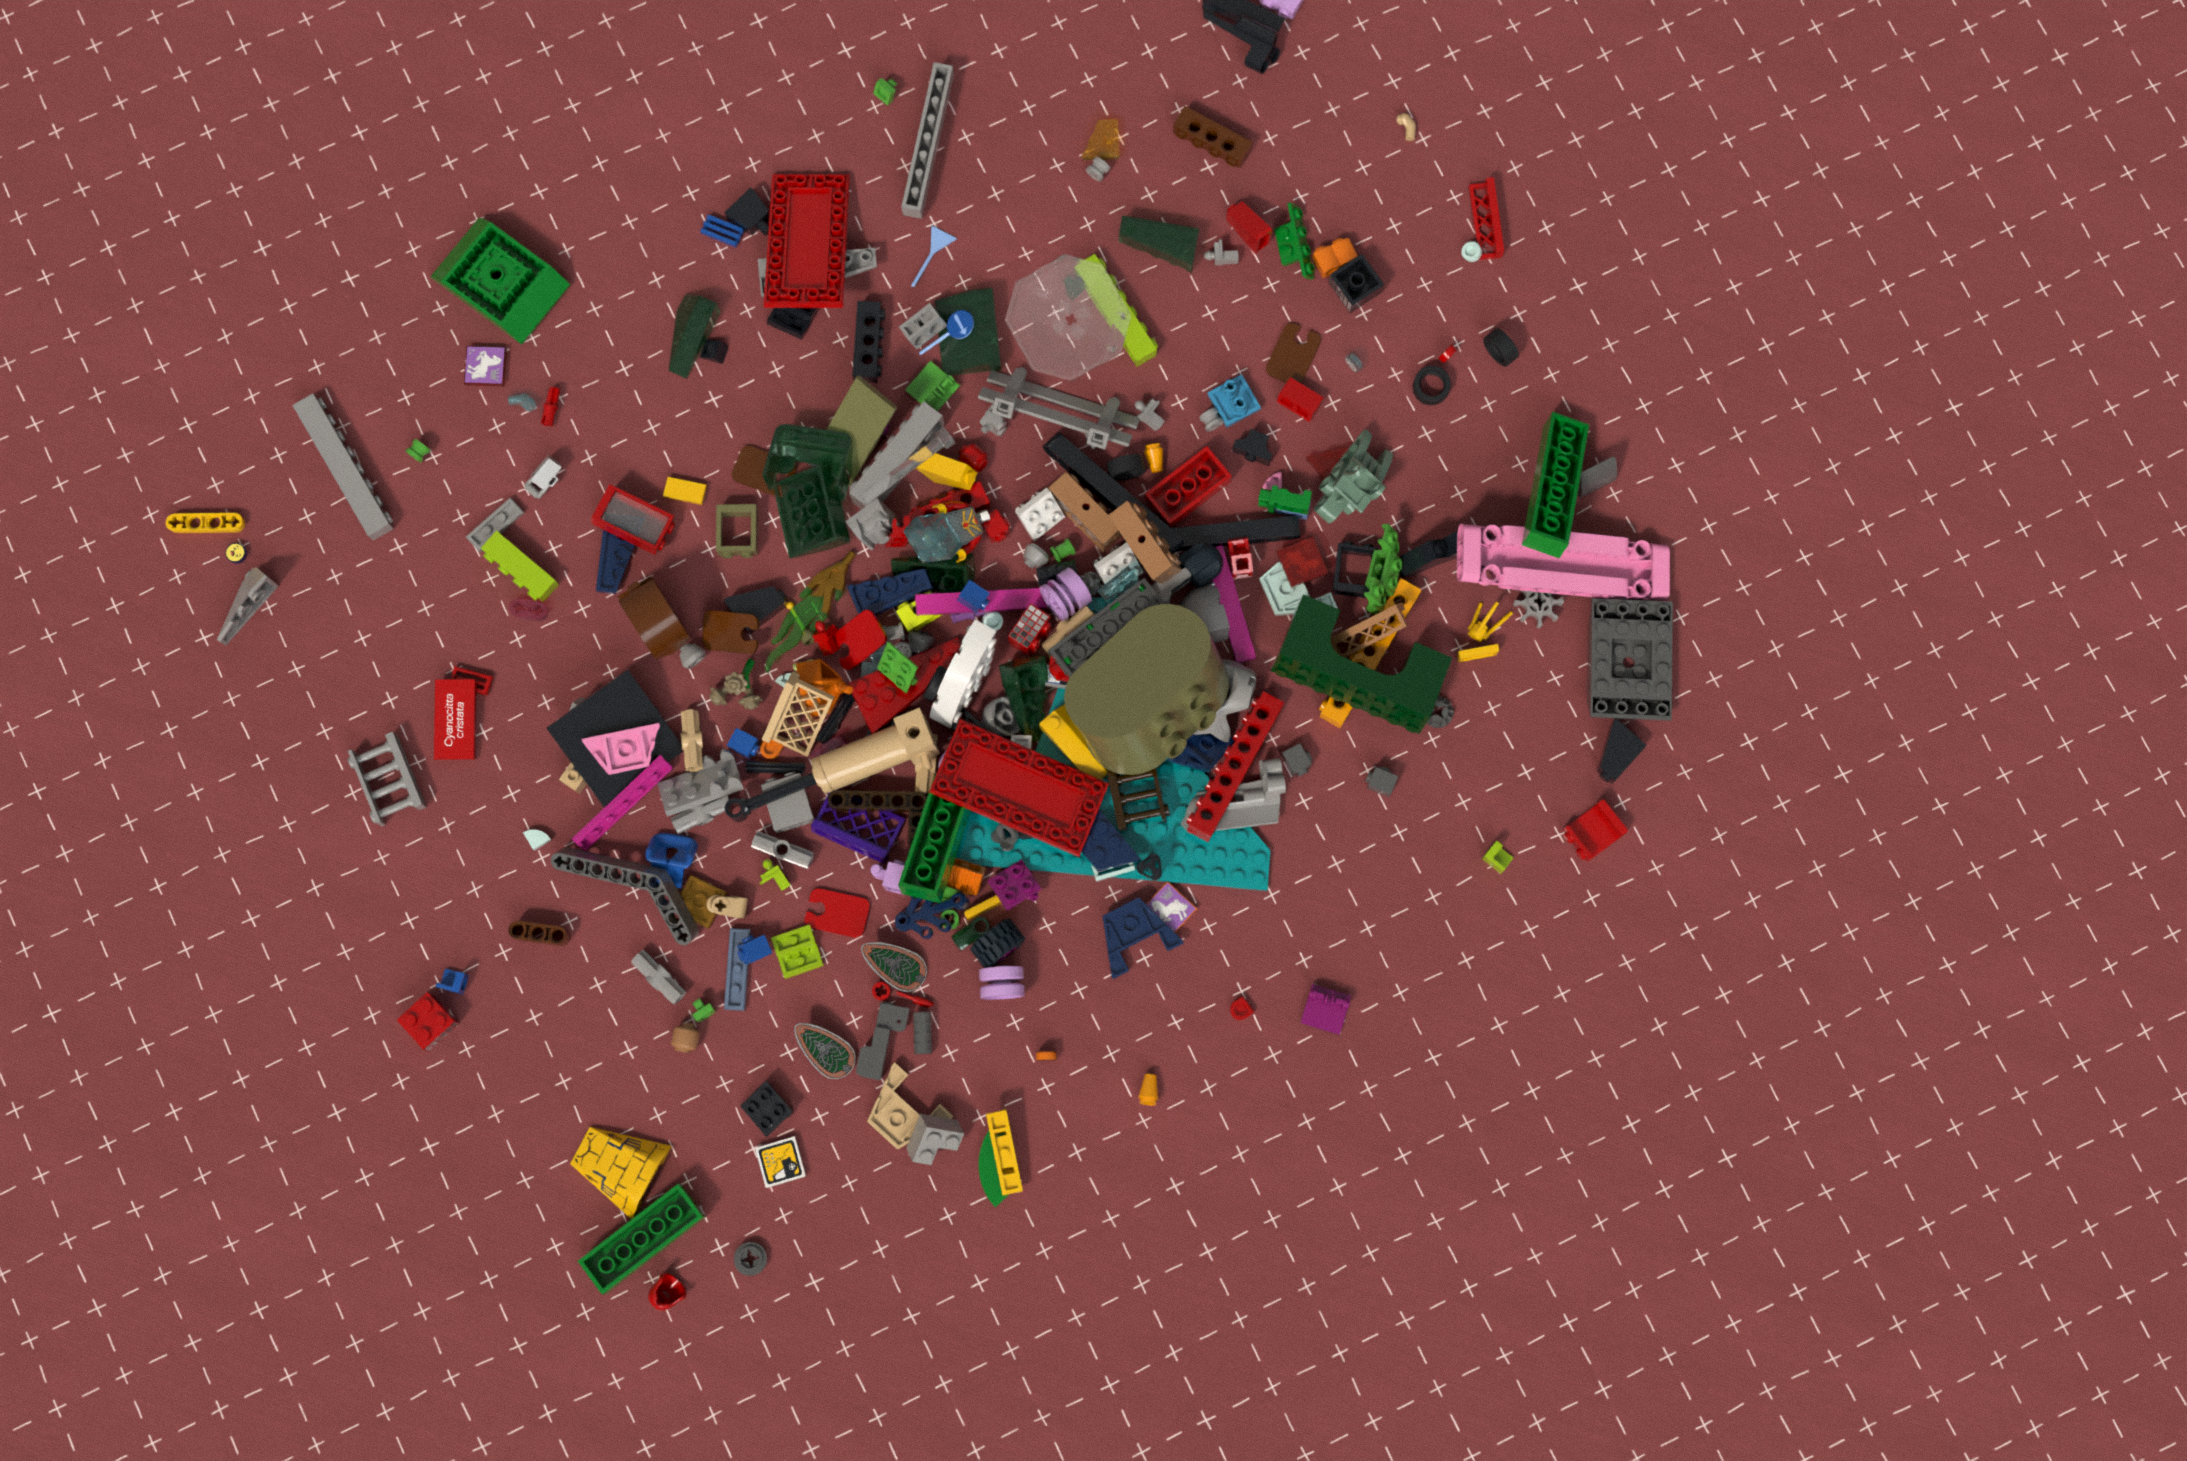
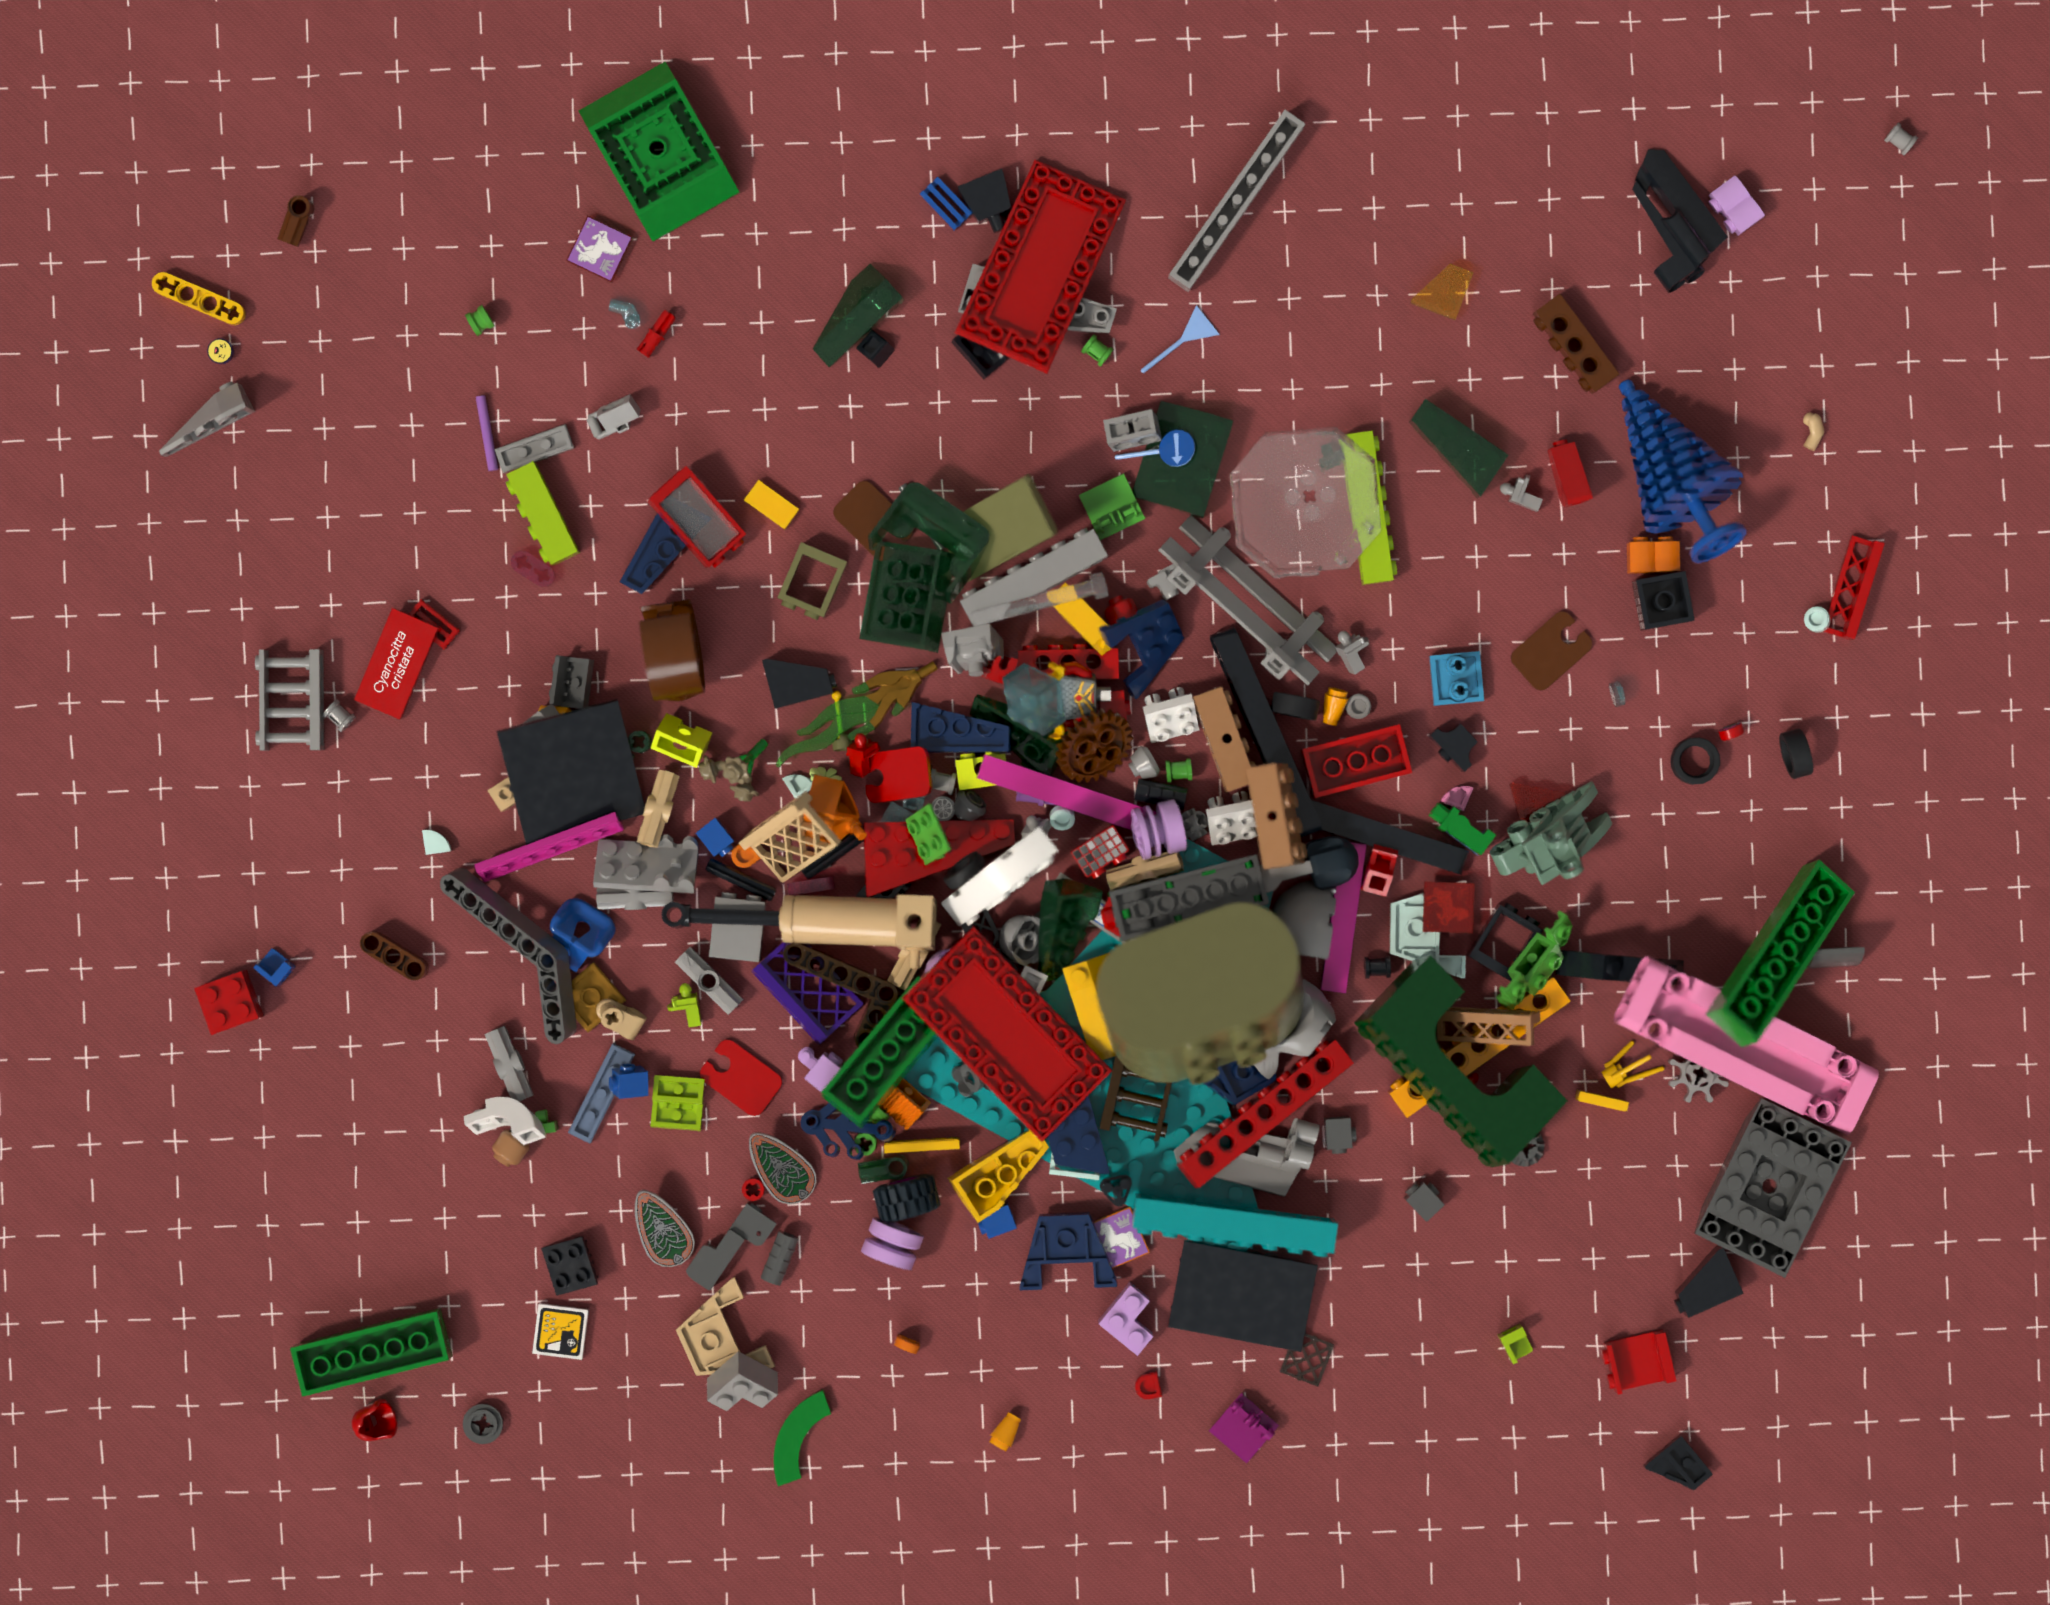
camera: 15 degrees right, 10 degrees up
light grey brick [292,394,394,541] -> none
yellow wedge [570,1127,672,1219] -> none
bright pink wing [581,723,660,775] -> none
light grey cone [679,643,705,669] -> none
reddish brown piece [703,610,759,654] -> none
black brick [852,301,886,383] -> none
bright green tile [873,78,897,106] -> none
red piece [896,991,934,1008] -> none
blue brick [957,580,990,614] -> none
yellow hinge [986,1109,1023,1195] -> none
magenta hinge [987,859,1041,911] -> none
light grey wheel [1086,157,1110,181] -> none
clear light blue wing [1097,566,1140,605] -> none
light grey wheel [1199,408,1224,432] -> none
green bracket [1274,202,1315,280] -> none
red hinge [1276,377,1324,422] -> none
none -> reddish brown piece [277,195,314,247]
none -> light grey bush [322,699,356,732]
none -> white arch [464,1097,546,1145]
none -> medium lavender bar [475,395,498,471]
none -> dark grey bracket [549,655,594,709]
none -> clear green bush [628,731,652,753]
none -> neon yellow brick [651,713,712,768]
none -> yellow wedge [947,1130,1049,1223]
none -> blue brick [978,1203,1017,1239]
none -> reddish brown gear [1055,709,1134,783]
none -> bright green bush [1081,334,1114,367]
none -> lavender brick [1098,1282,1153,1356]
none -> dark blue wing [1099,599,1184,699]
none -> teal brick [1132,1193,1338,1257]
none -> black piece [1168,1240,1318,1352]
none -> clear smoke window [1279,1333,1334,1387]
none -> light grey tile [1345,694,1371,719]
none -> black bush [1364,956,1391,979]
none -> blue plant [1619,379,1747,563]
none -> black wing [1643,1435,1713,1490]

